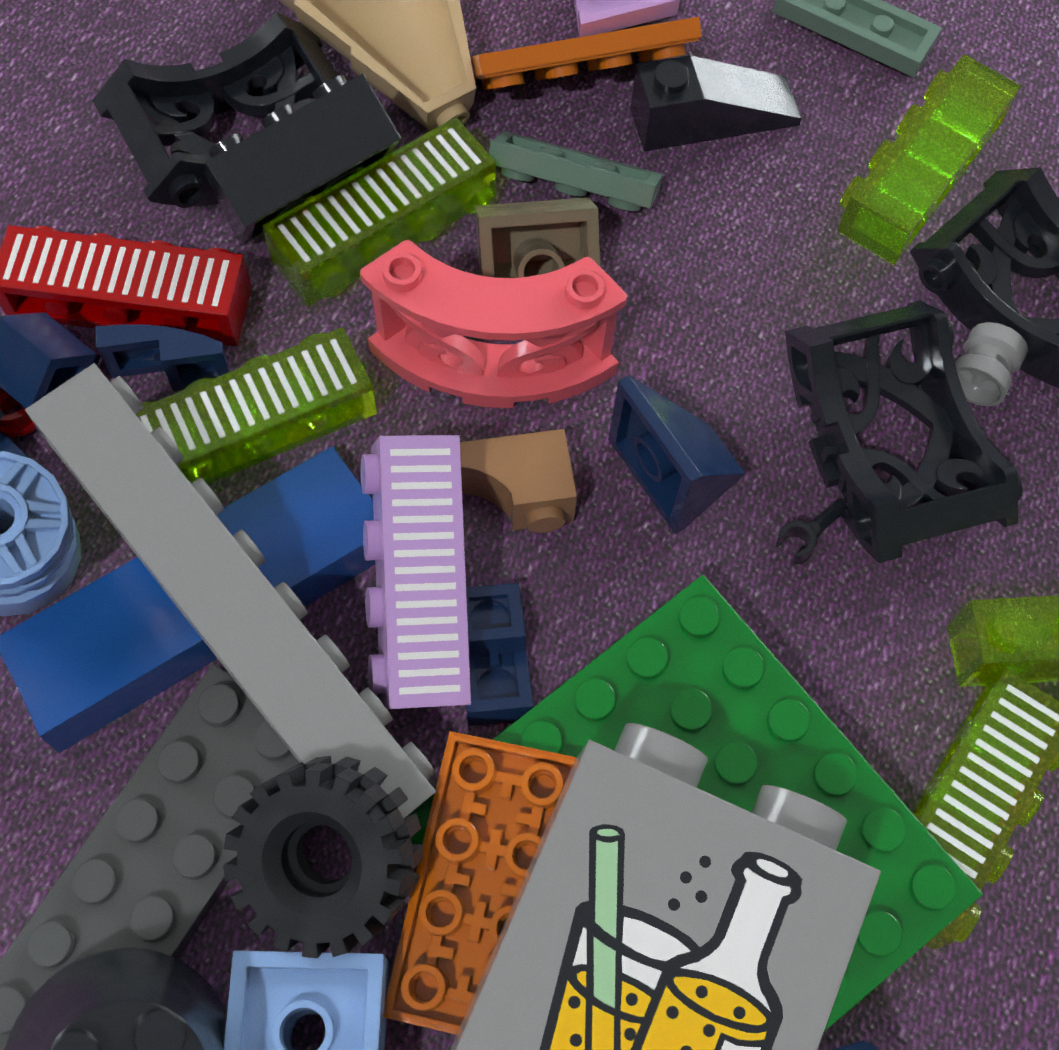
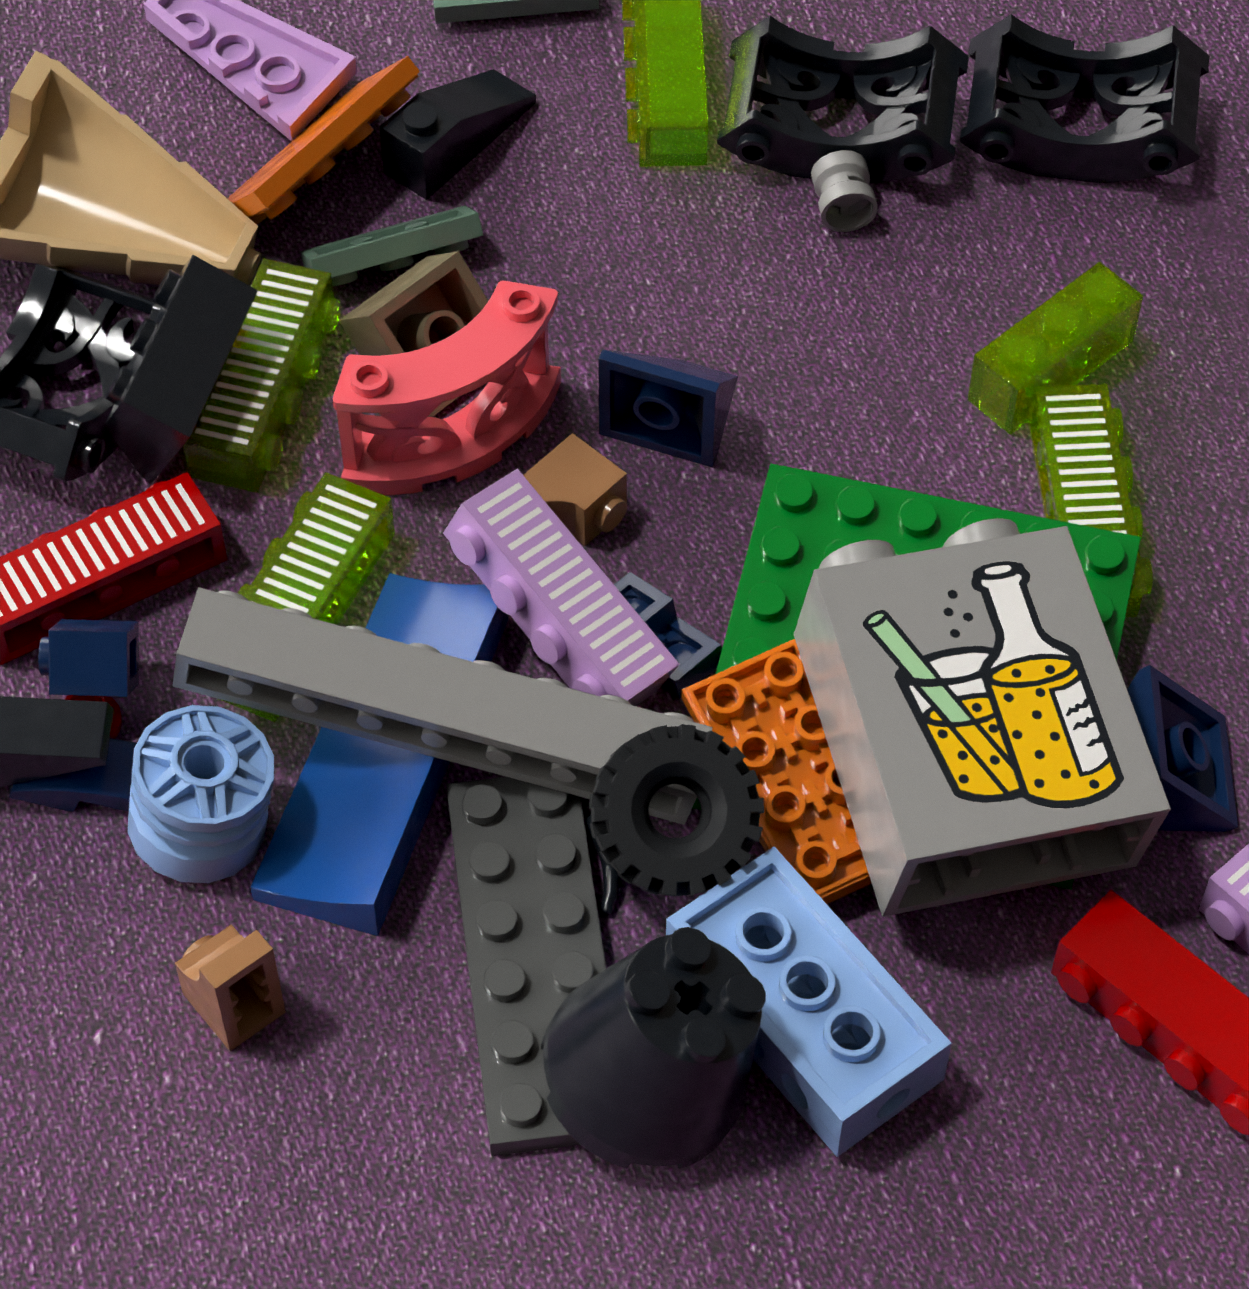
camera: 35 degrees left, 10 degrees down
dark blue slope [95,324,233,391] -> none
black hand [776,499,848,565] -> none
black fence [785,301,1023,563] -> none

